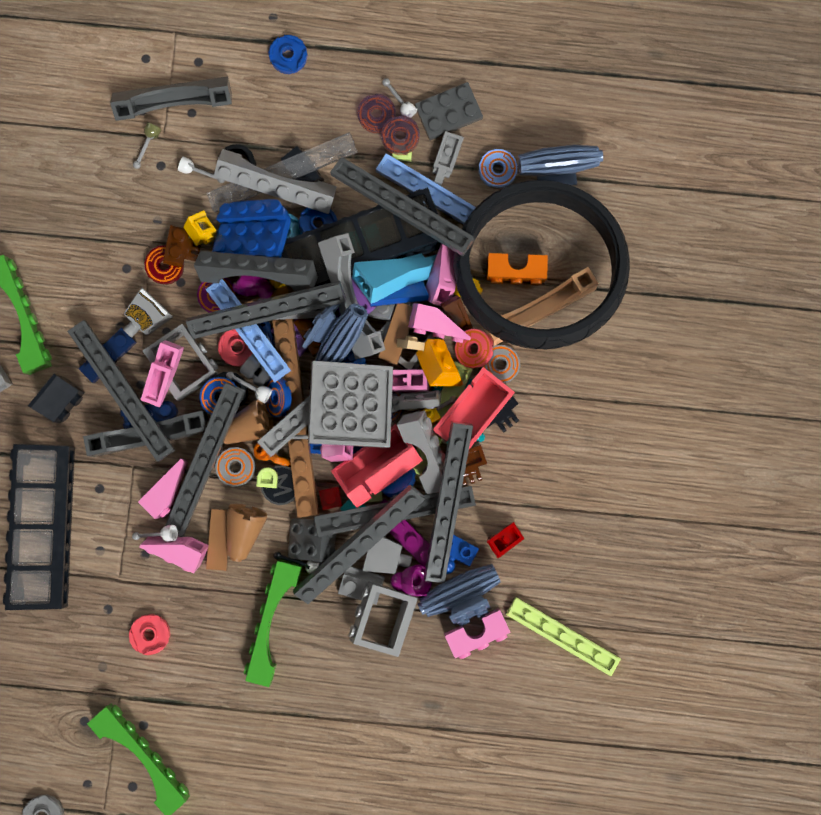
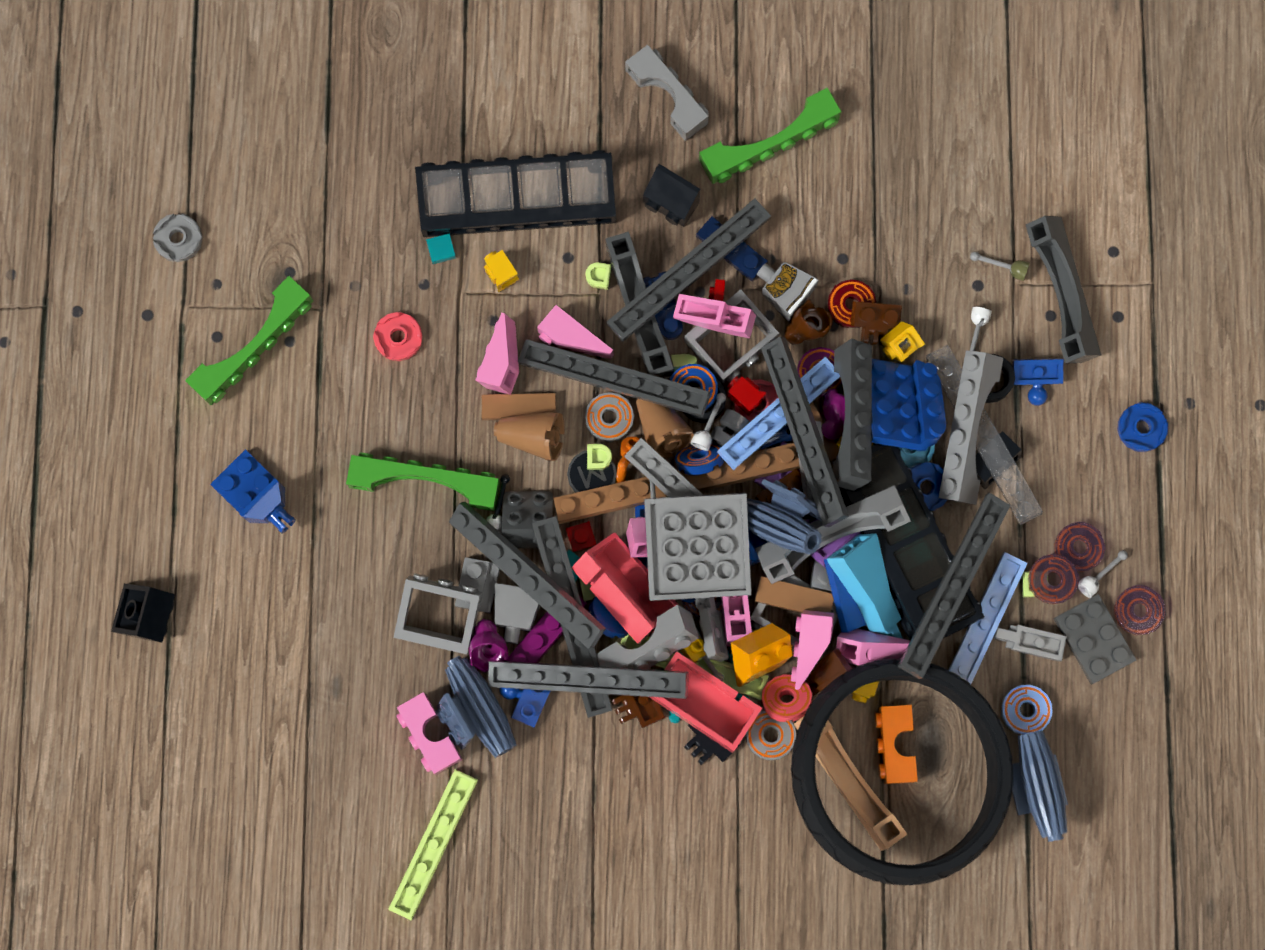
camera: 90 degrees right, 5 degrees down
white hinge [132,525,178,542] -> none
tan plate [396,336,425,351] -> none
red slope [487,522,524,558] -> none
none -> blue plate [210,449,296,534]
none -> teal tile [426,233,456,264]
none -> yellow window [484,250,519,292]
none -> yellowish green tile [585,262,612,290]
none -> yellowish green tile [671,354,697,372]
none -> red plate [709,279,725,301]
none -> red window [727,376,767,416]
none -> reddish brown piece [784,300,833,345]
none -> blue plate [1012,358,1063,406]
none -> tile [1114,585,1166,635]

